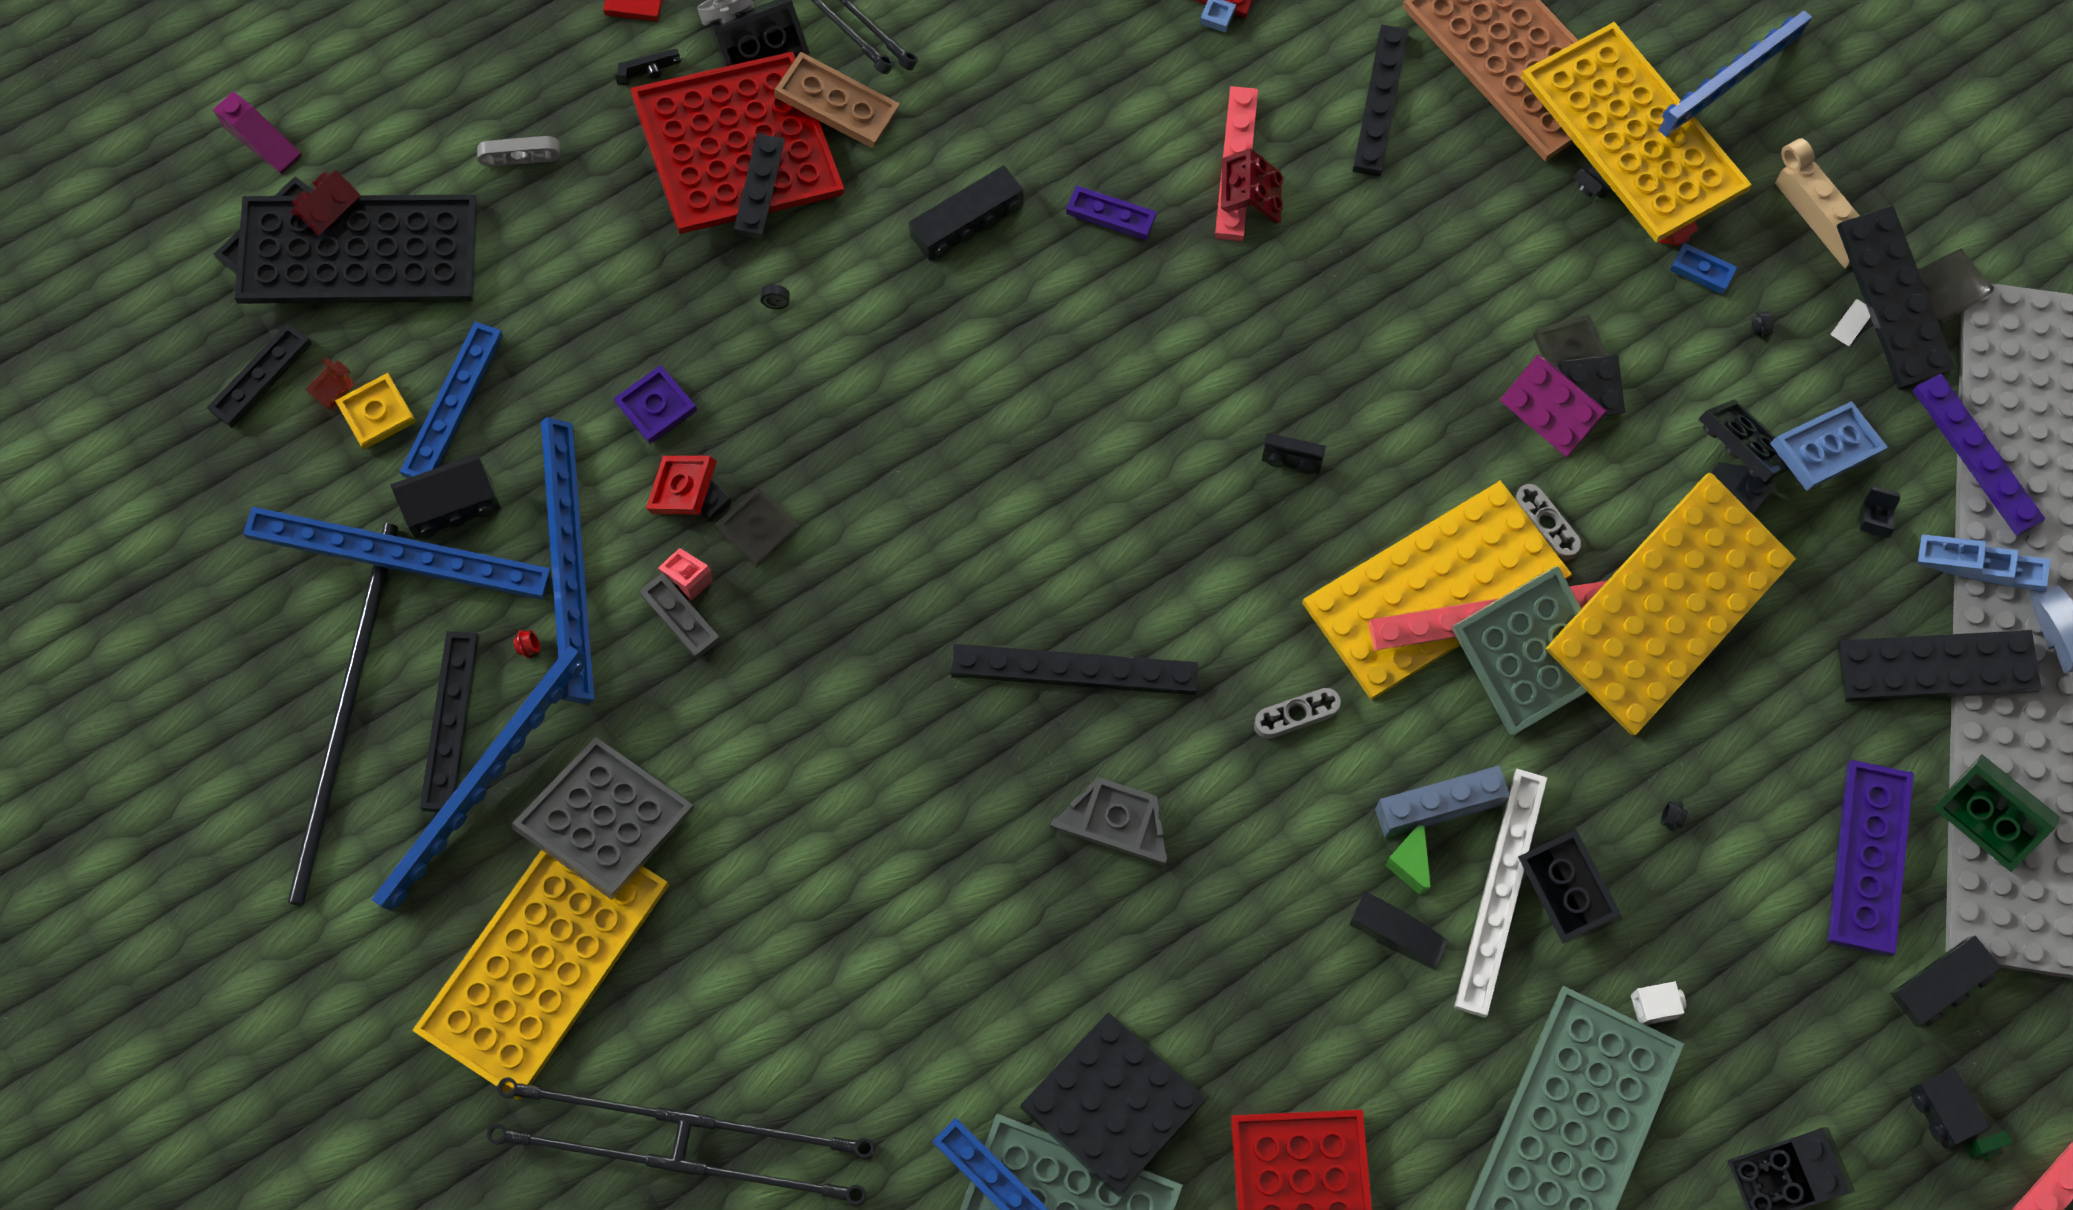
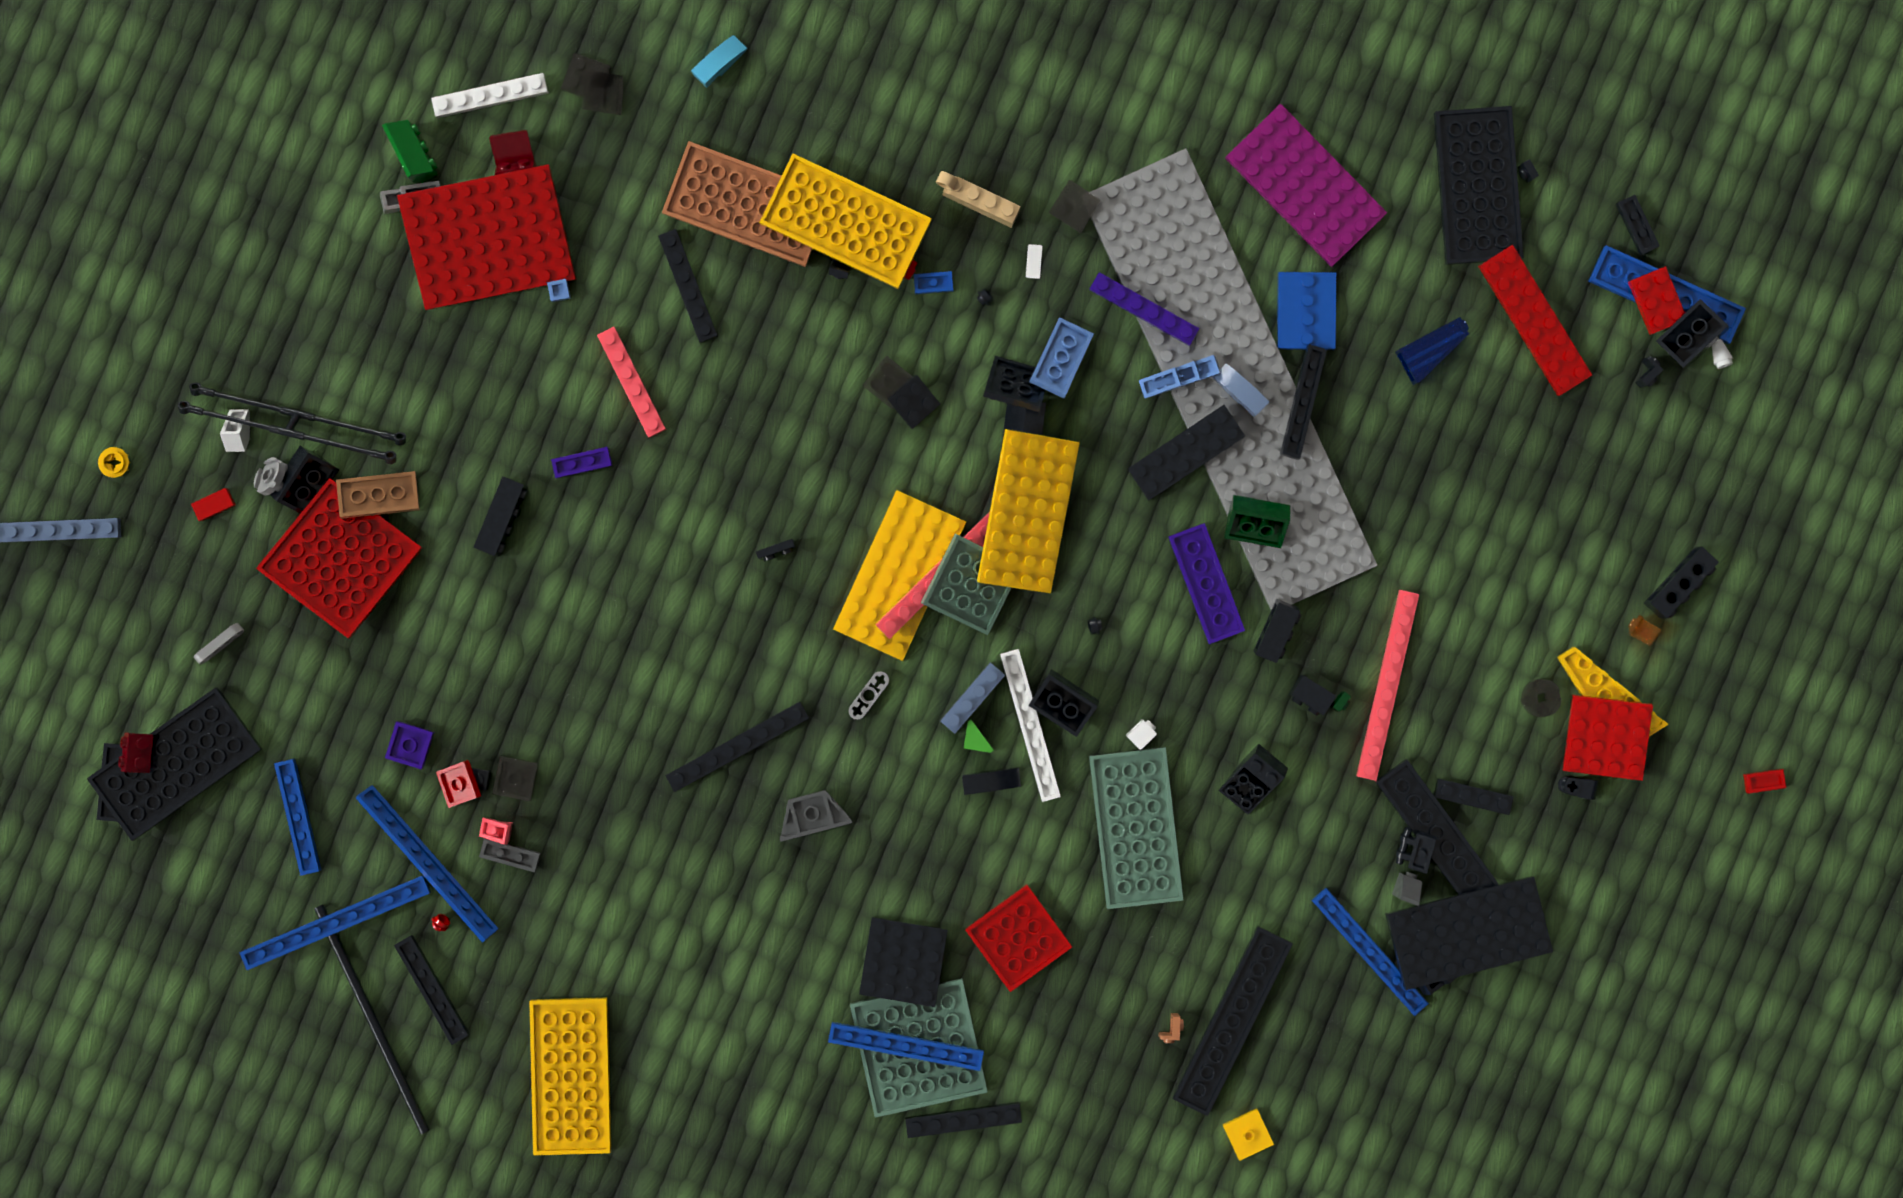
camera: 30 degrees left, 20 degrees up
black plate [207,323,312,428] -> none
magenta slope [213,91,302,175] -> none
clear red bracket [306,357,354,410] -> none
yellow plate [335,373,416,450] -> none
blue plate [371,645,586,911] -> none
black slope [390,454,501,539] -> none
black bar [487,1077,874,1206] -> none
dark grey plate [512,737,693,900] -> none
black piece [614,49,681,85] -> none
black plate [734,133,785,240] -> none
black tile [760,284,790,309] -> none
dark red bracket [1221,148,1283,223] -> none
magenta plate [1500,354,1608,457] -> none
light grey beam [1515,484,1581,561] -> none
blue plate [1658,10,1812,137] -> none
black plate [1836,205,1955,389] -> none
black bracket [1860,486,1900,538] -> none

